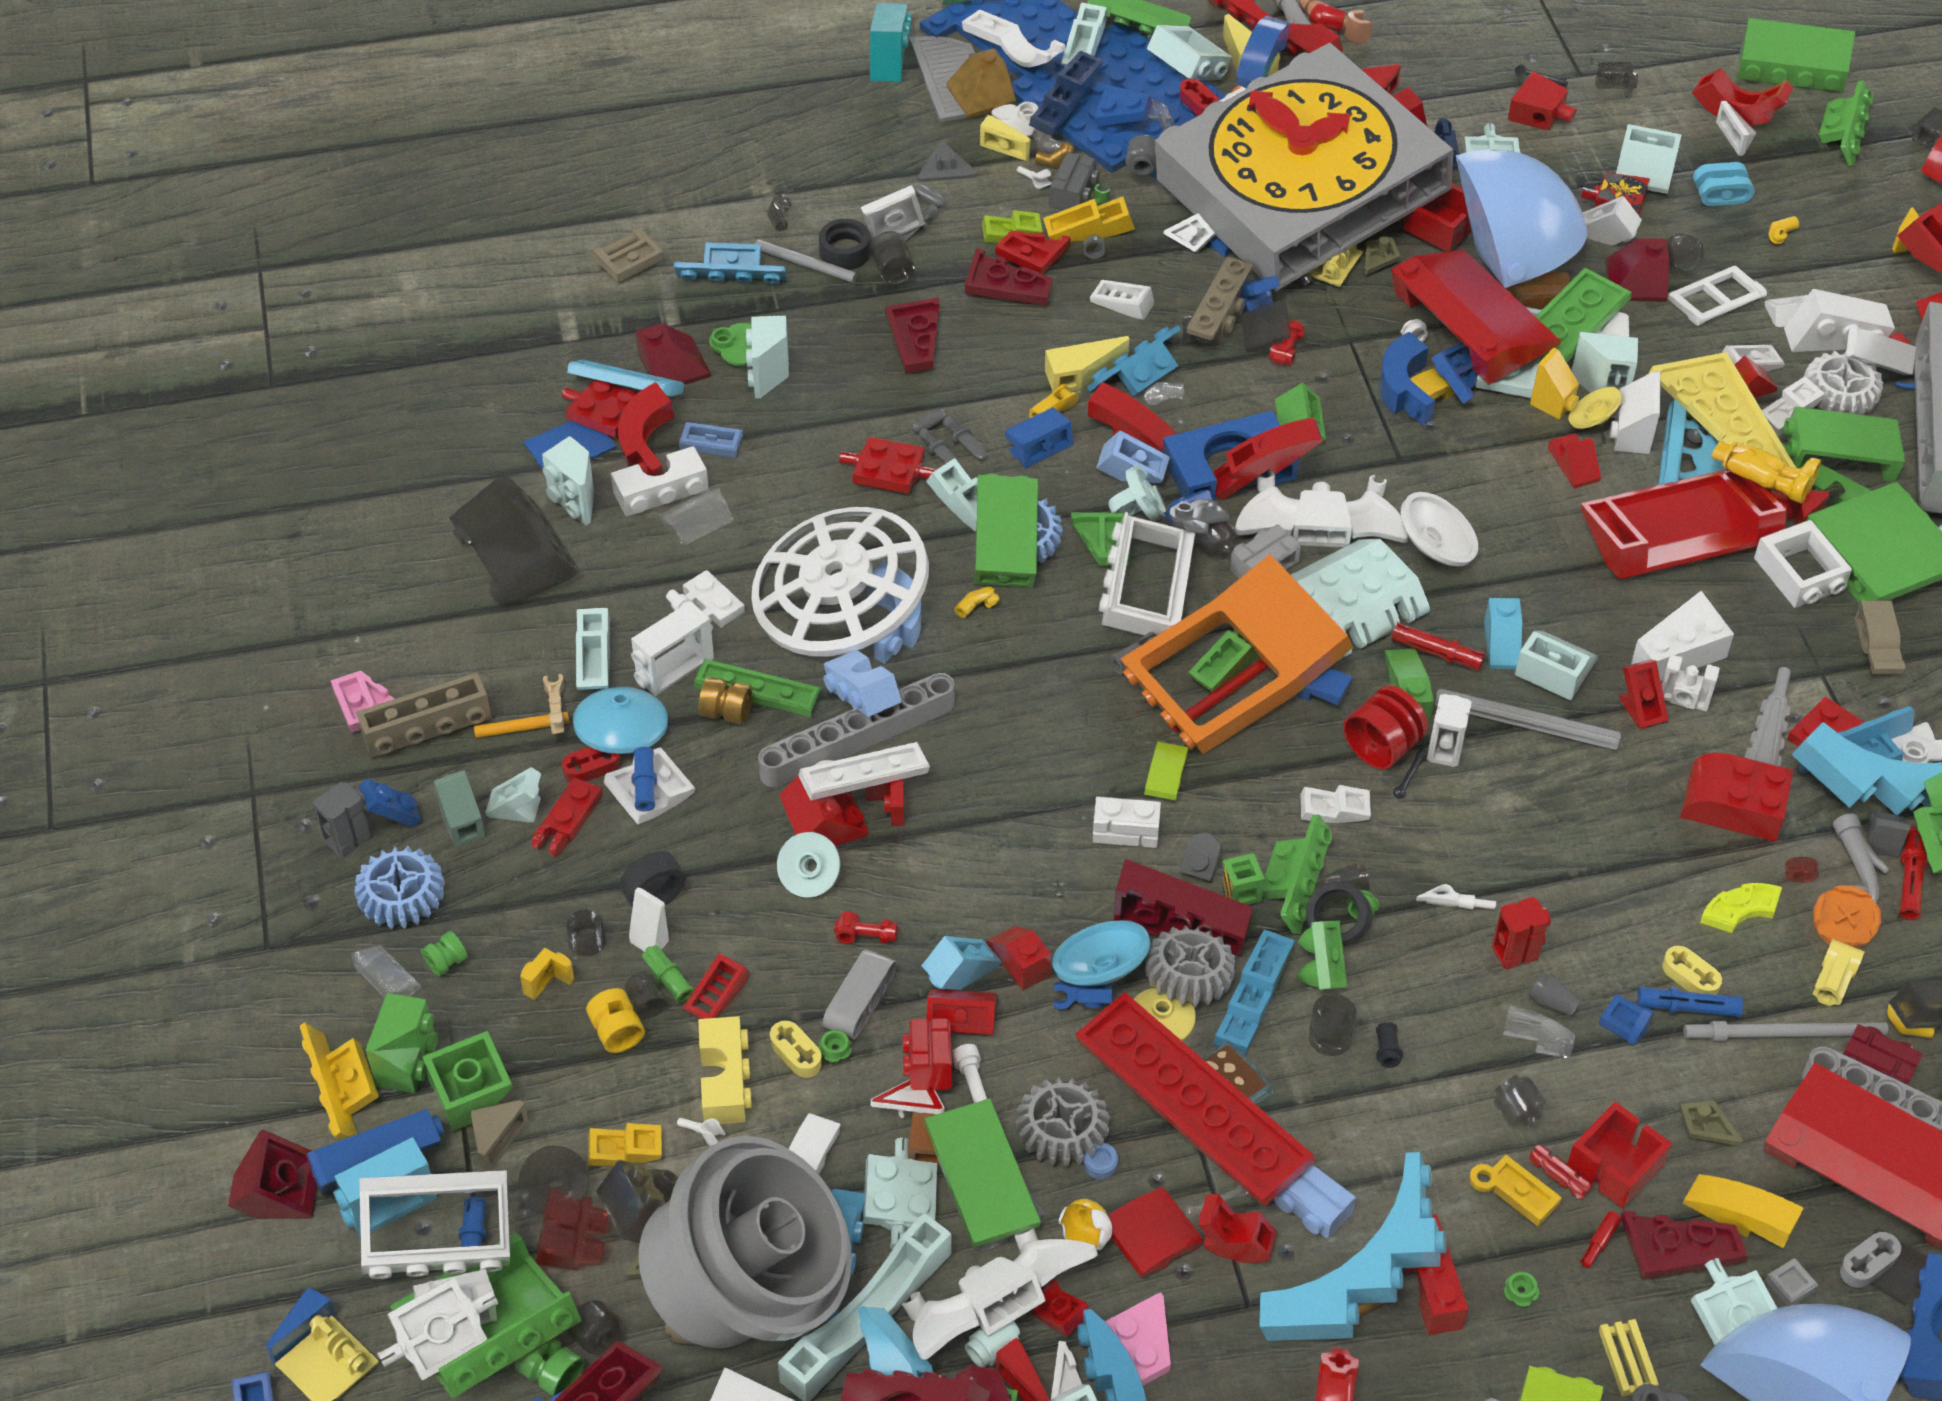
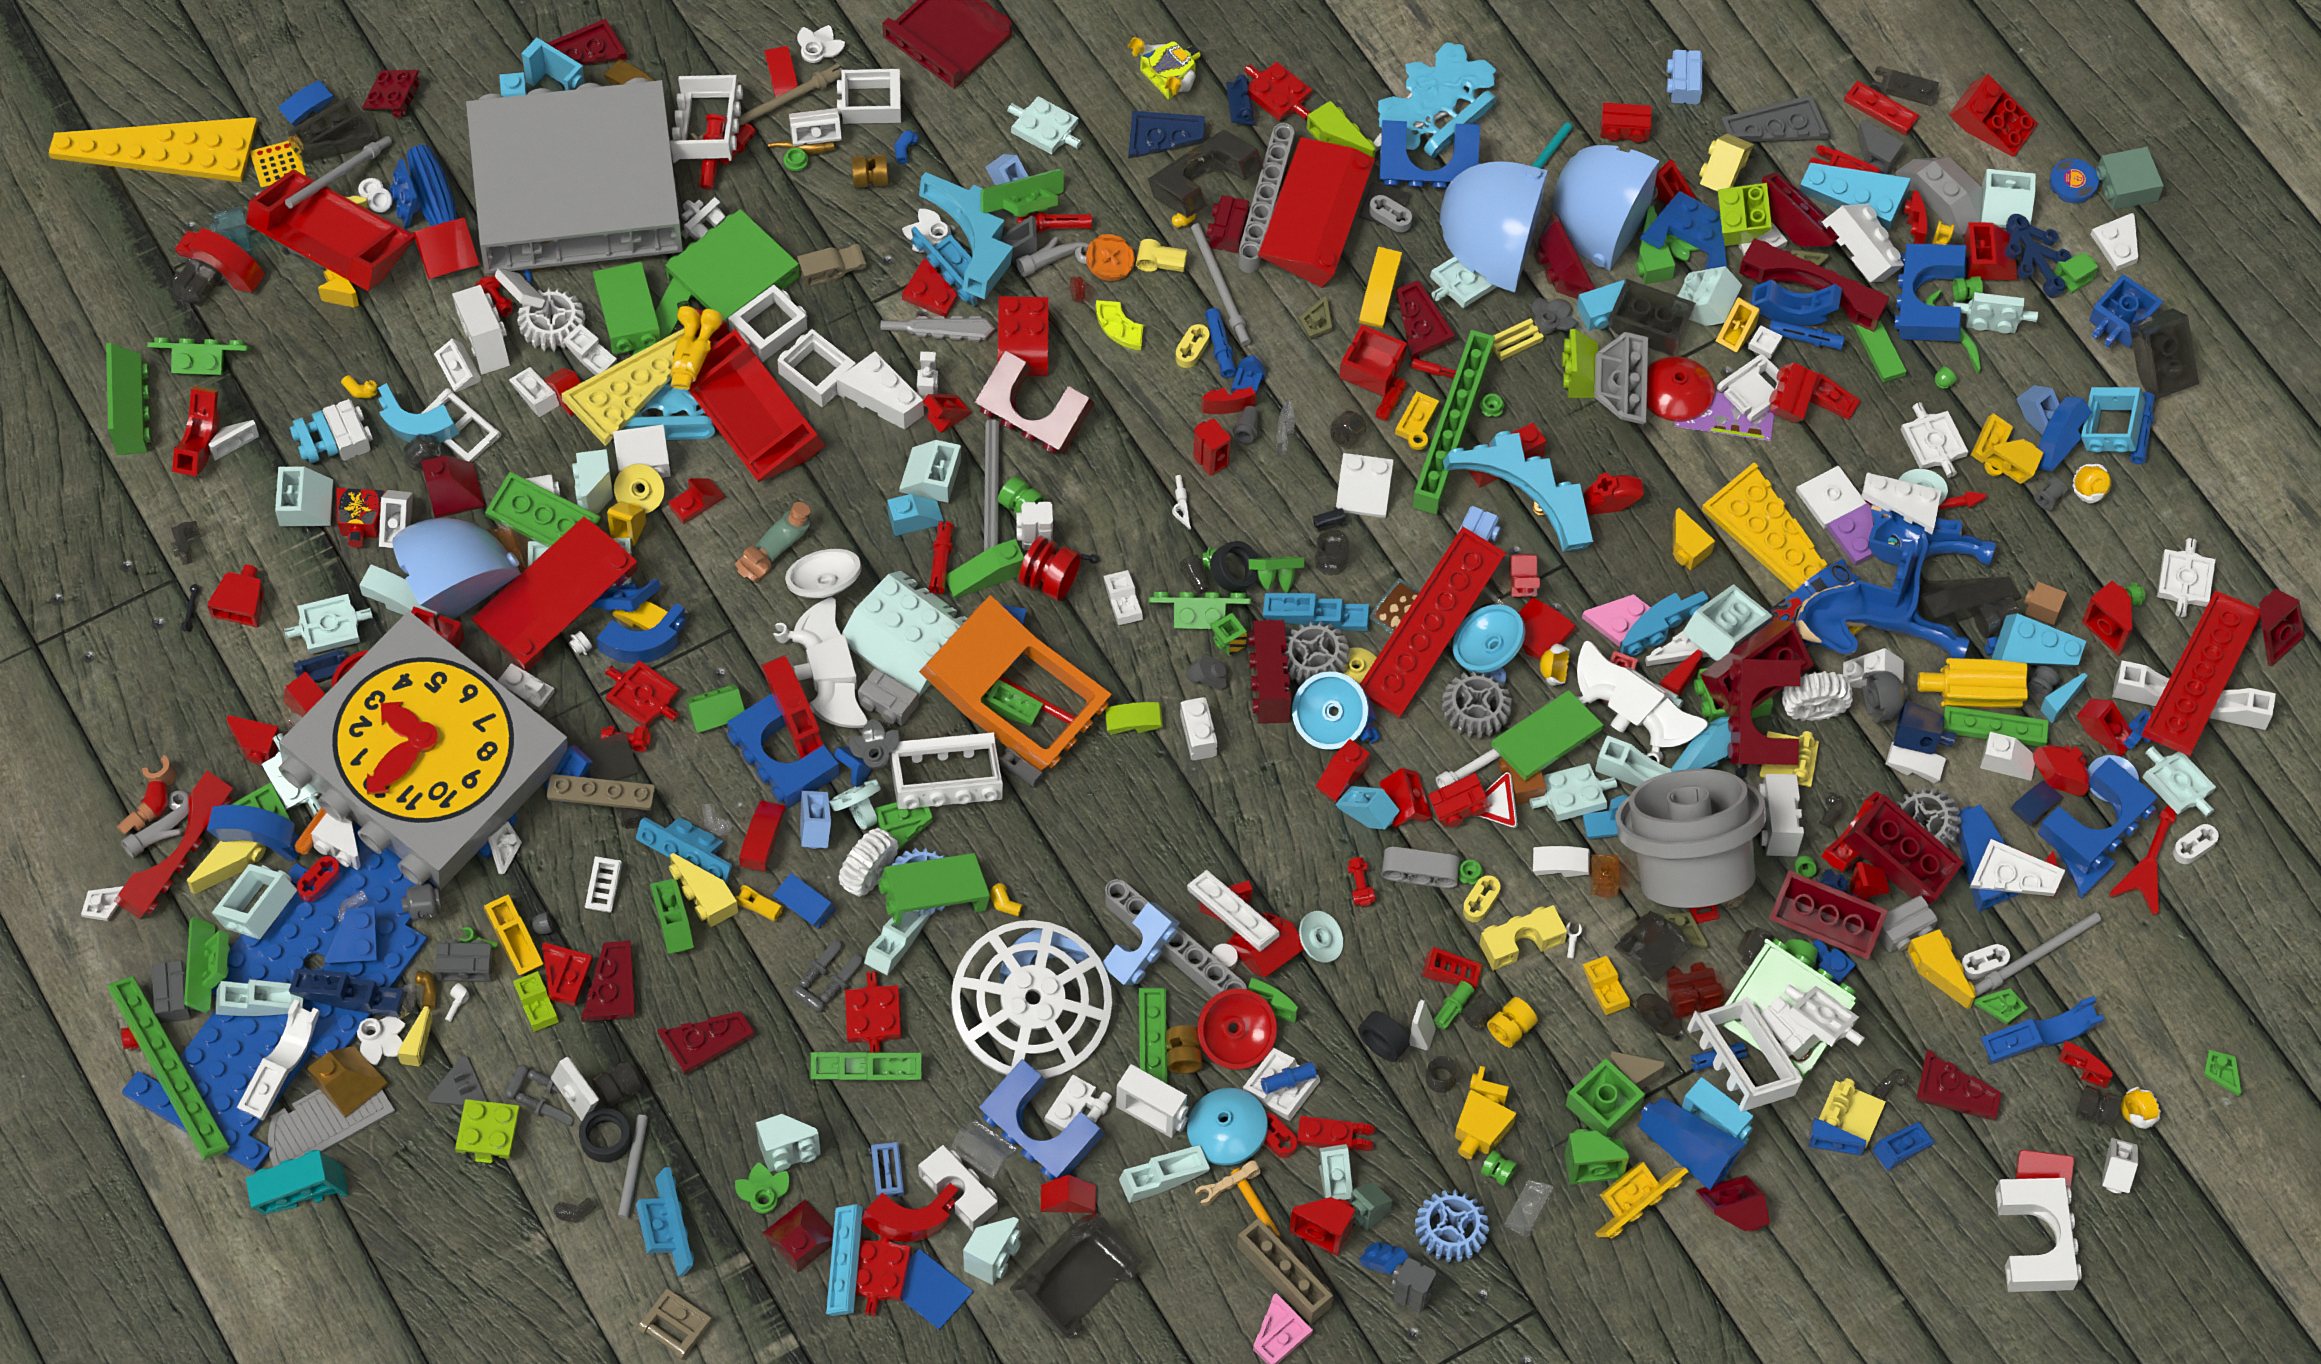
camera: 110 degrees left, 10 degrees up
light grey tile [1765,1258,1818,1306] -> none
none -> white brick [322,399,373,461]
none -> medium azure arch [378,383,460,445]
none -> lime piece [455,1099,520,1163]
none -> white hinge [497,663,555,711]
none -> red plate [605,660,680,728]
none -> bright green slope [650,878,694,954]
none -> piece [735,502,810,582]
none -> white window [778,329,856,408]
none -> bright green slope [810,1052,921,1080]
none -> white gear [839,828,898,897]
none -> arch [975,351,1094,455]
none -> arch [979,1059,1105,1180]
none -> bright green wheel [998,476,1046,515]
none -> red slope [1041,1175,1096,1213]
none -> red dish [1197,988,1277,1069]
none -> red slope [1201,386,1256,414]
none -> bright green slope [1248,978,1298,1023]
none -> red slope [1289,1197,1356,1257]
none -> white slope [1336,453,1393,518]
none -> bright green brick [1412,330,1495,515]
none -> medium azure dish [1453,605,1525,673]
none -> yellow torso [1455,1090,1516,1159]

